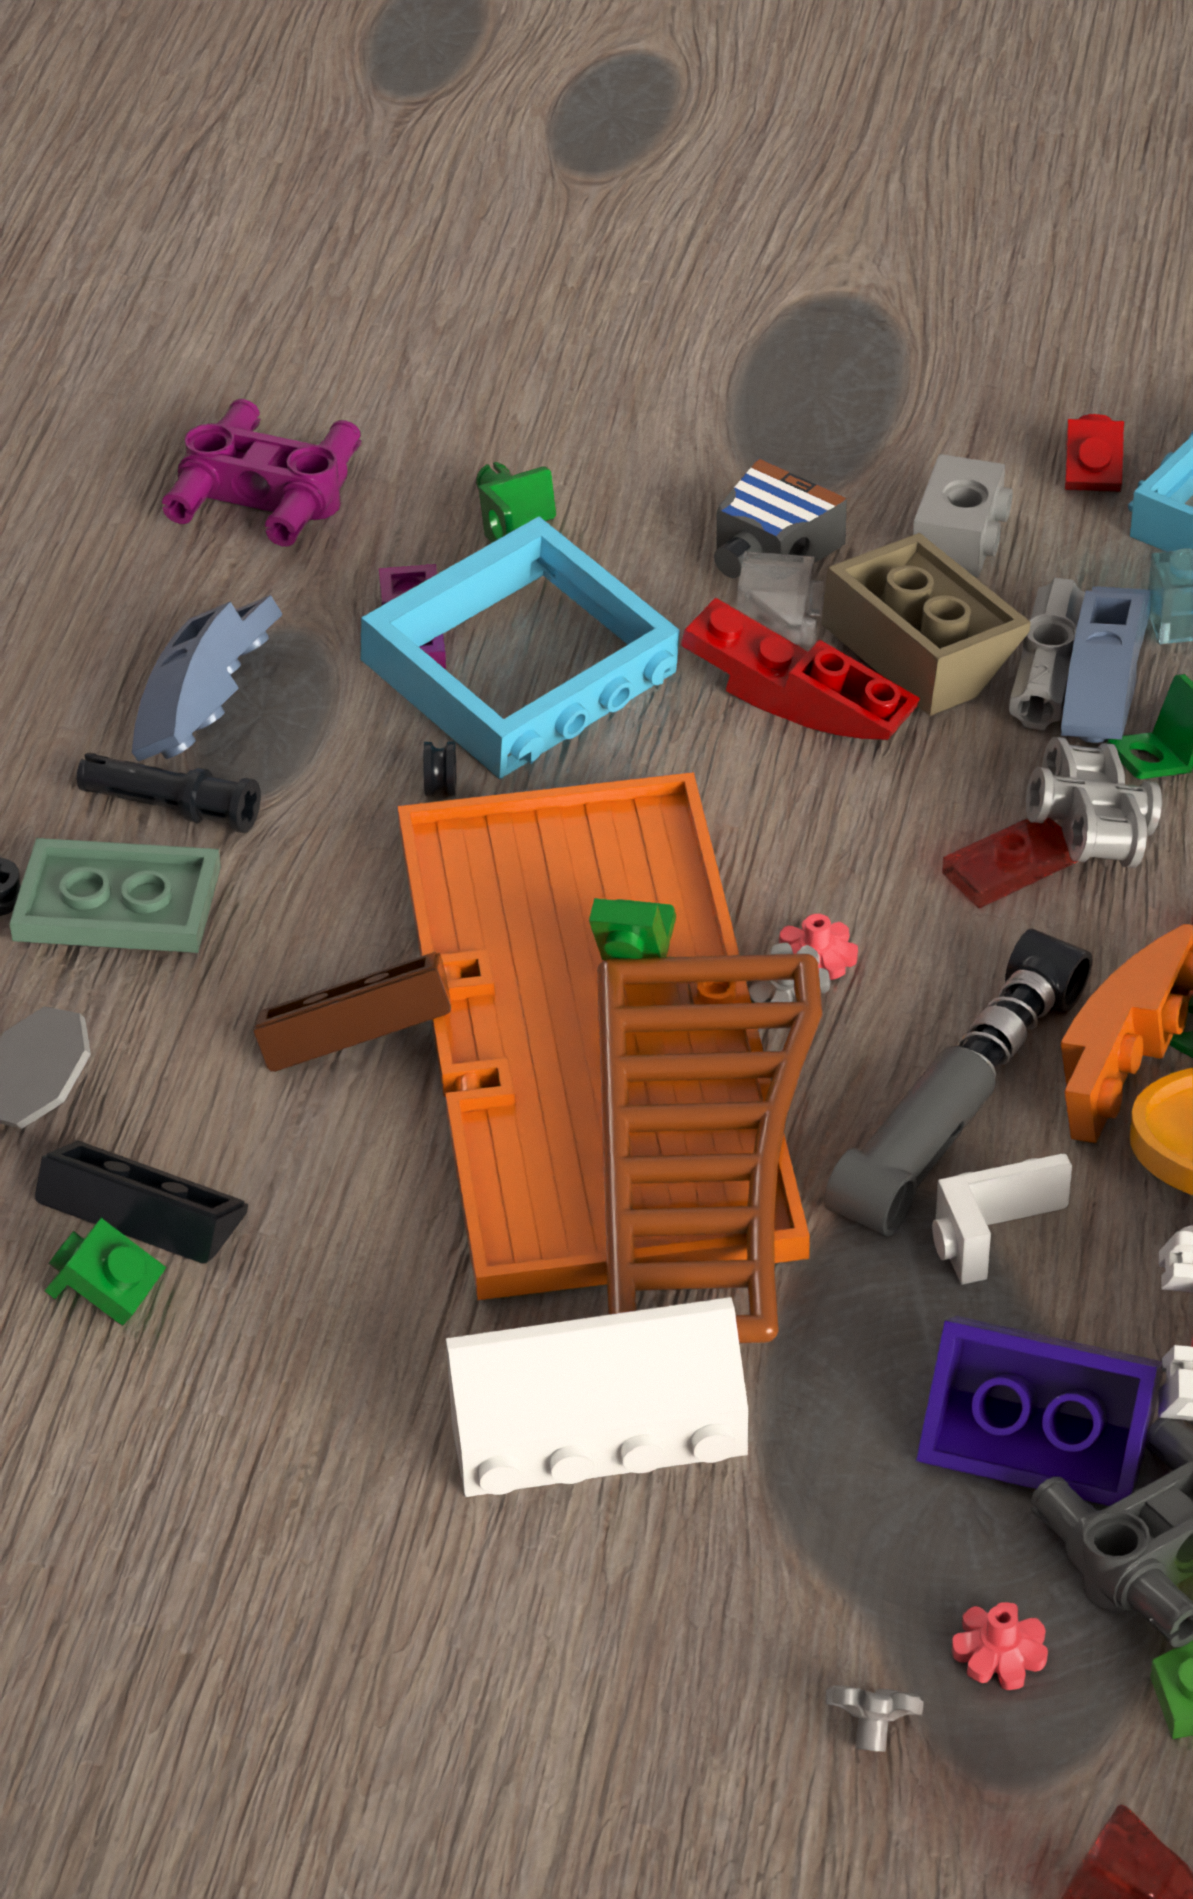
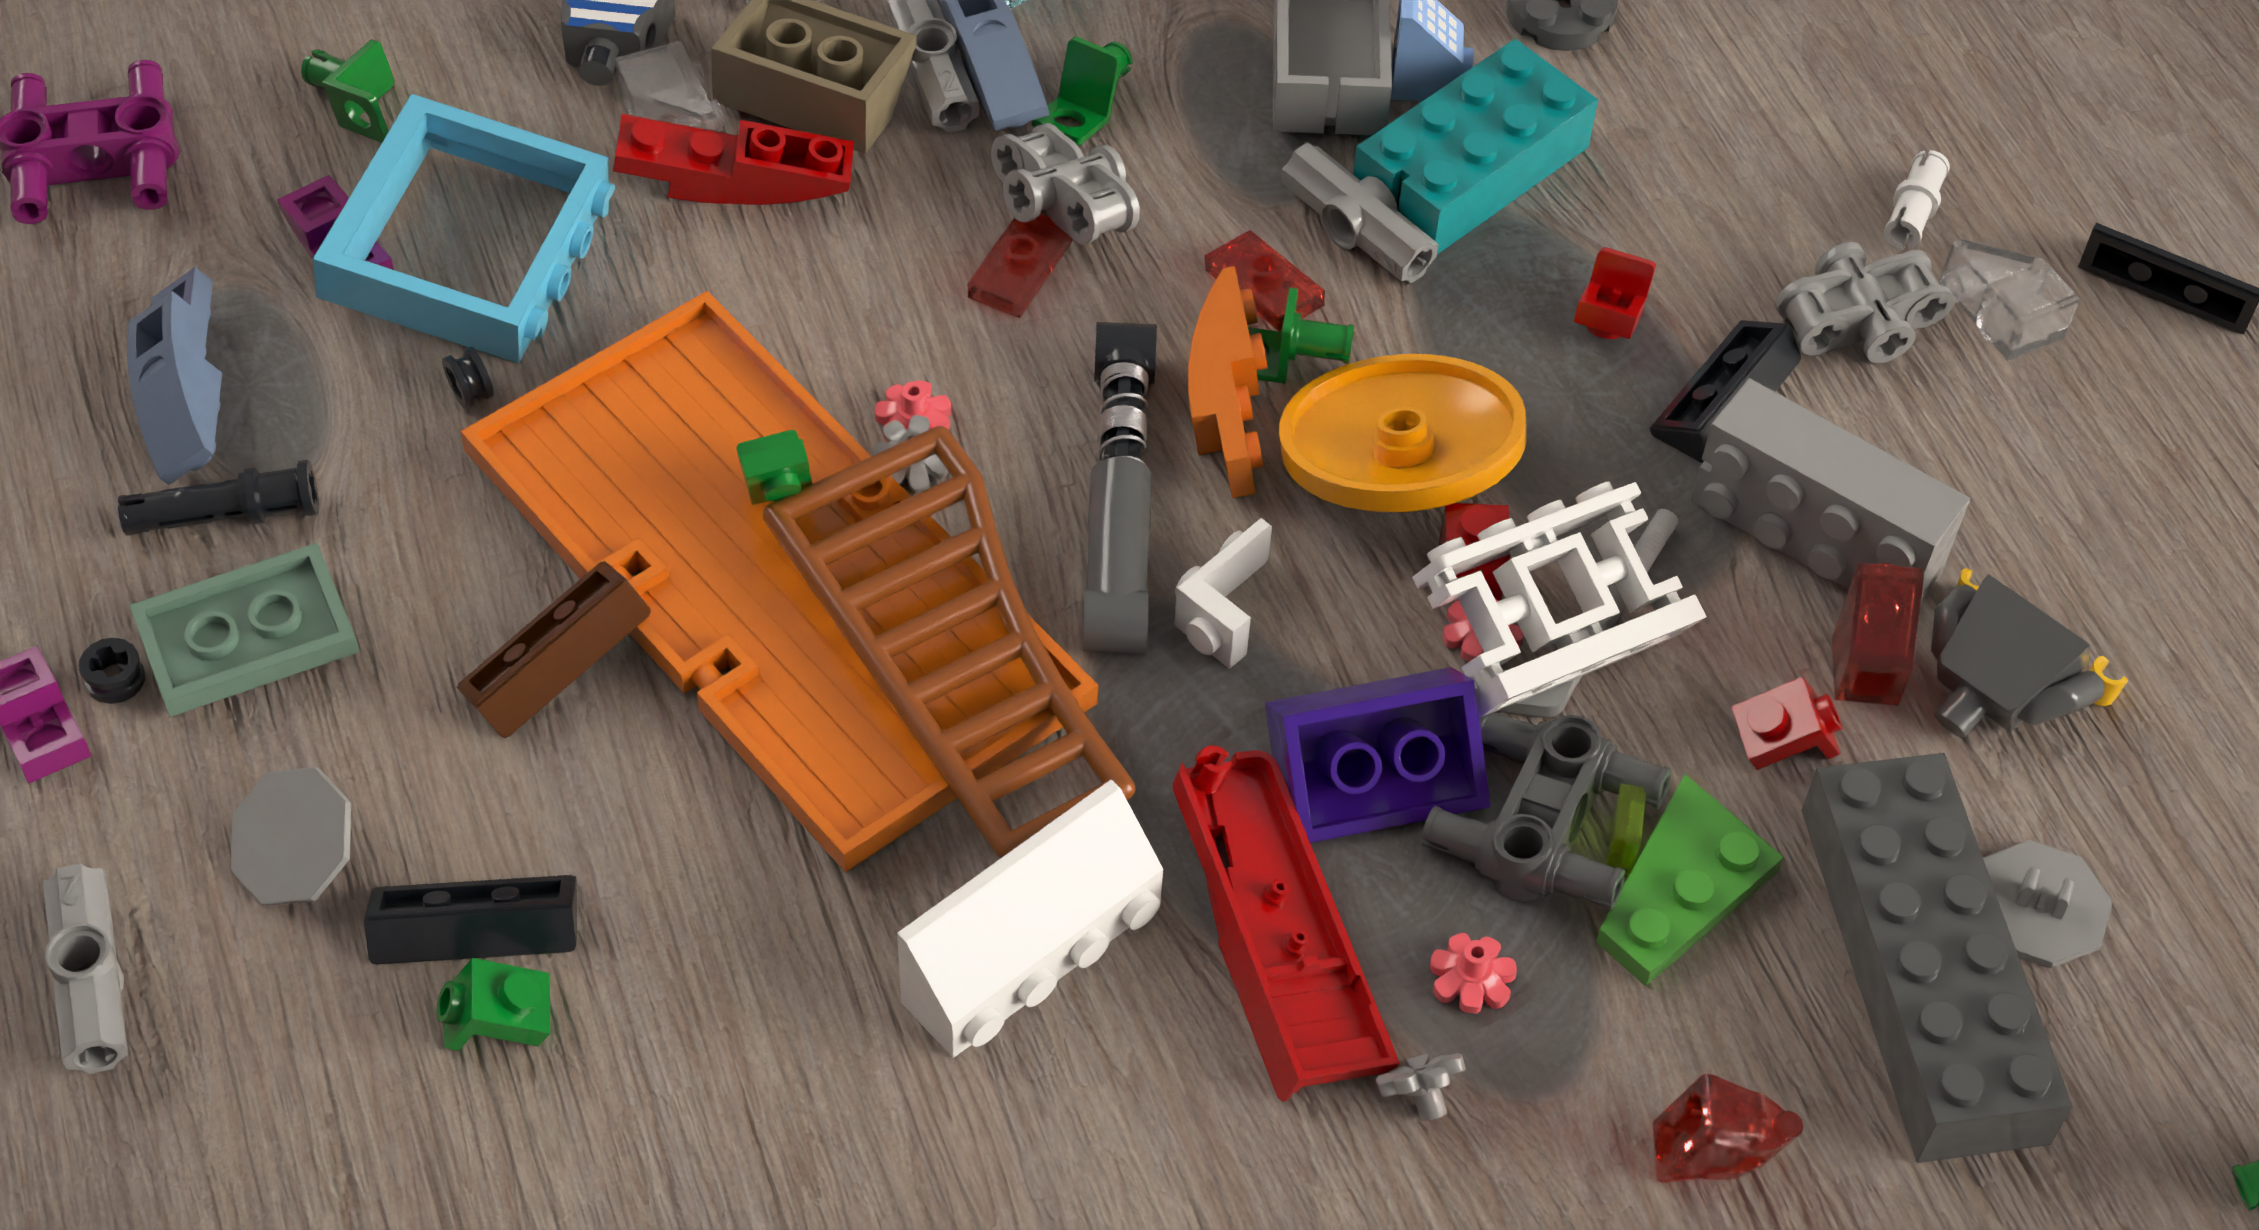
camera: 35 degrees left, 10 degrees up
none -> red piece [1172,745,1400,1102]

